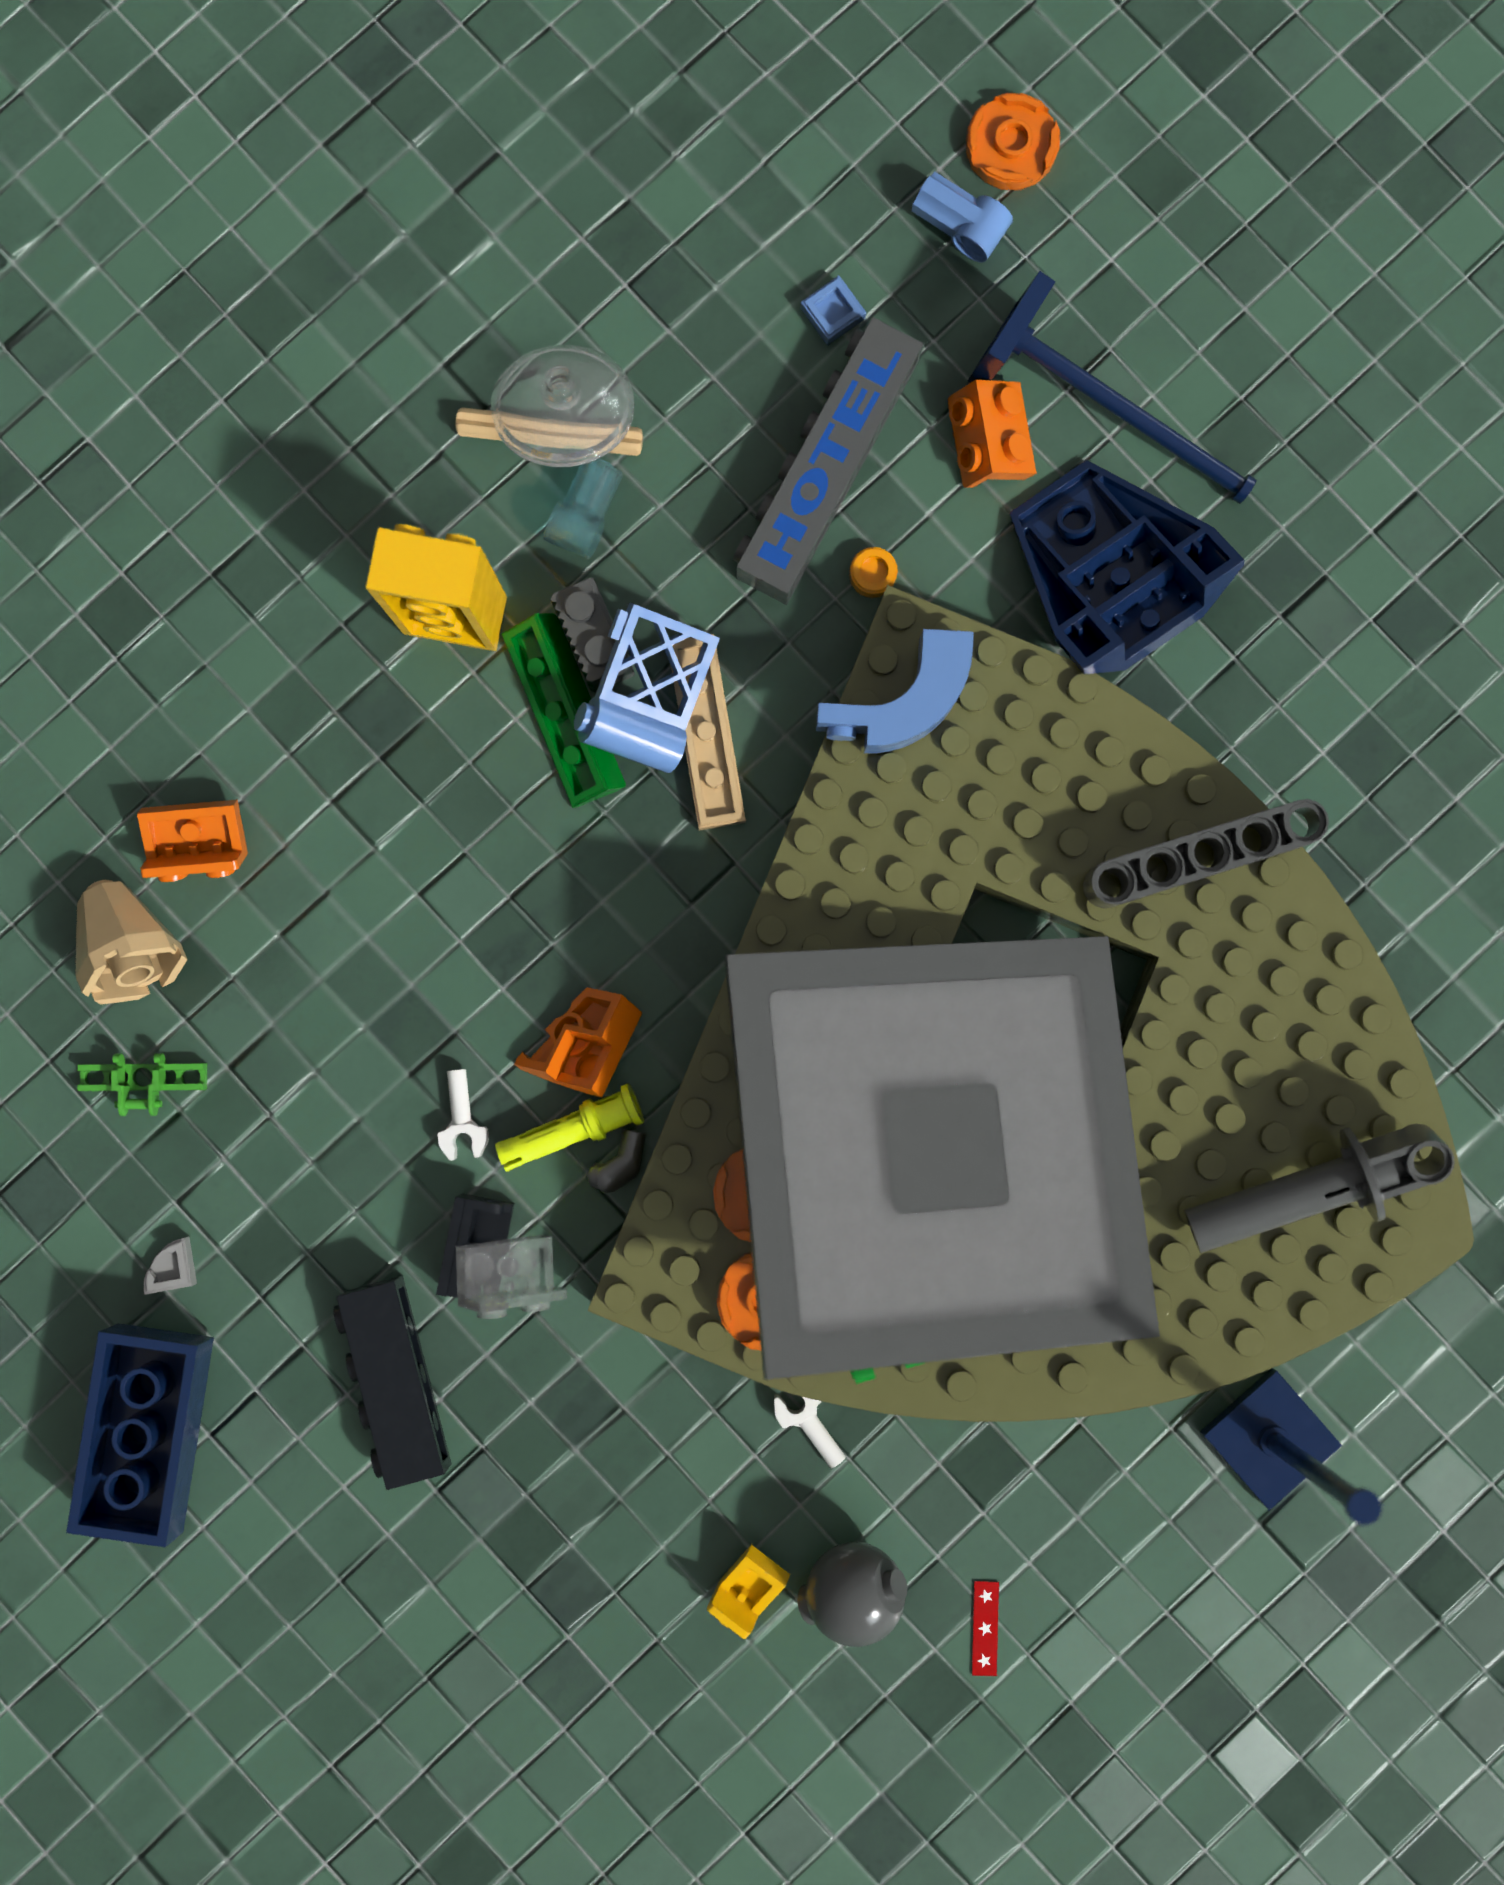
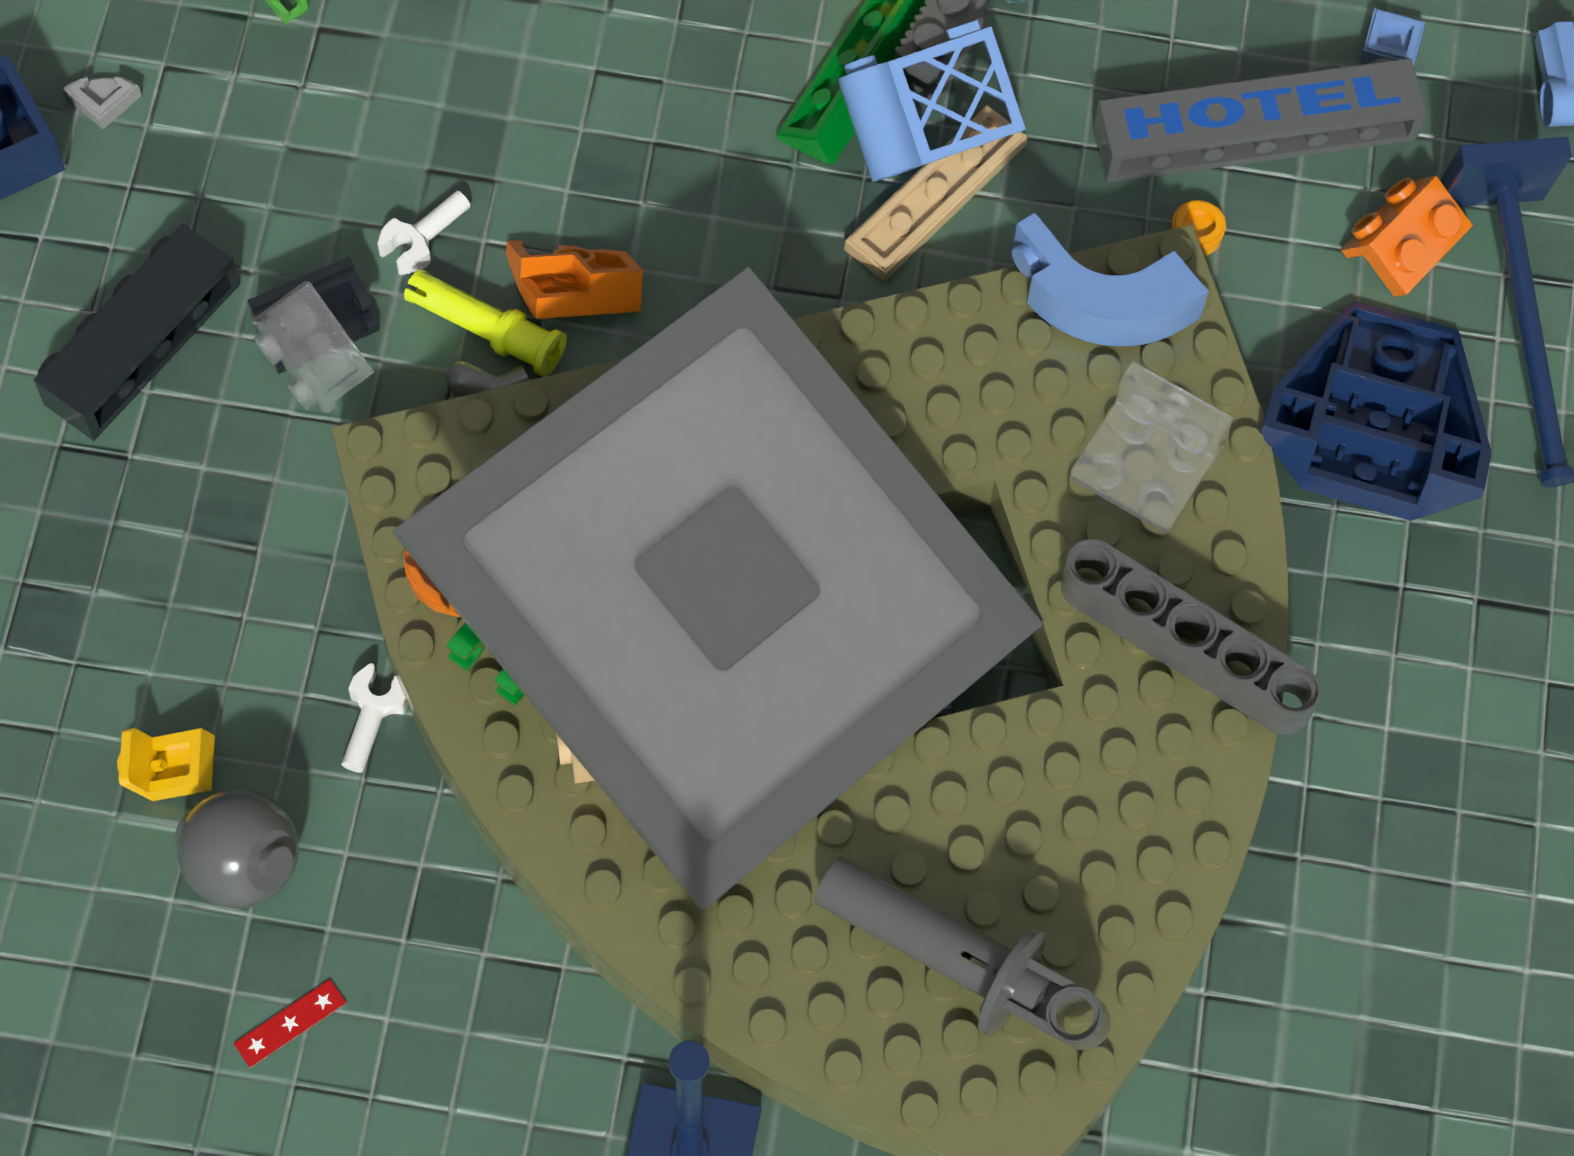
camera: 50 degrees right, 20 degrees down
none -> clear bracket [1070,361,1233,533]

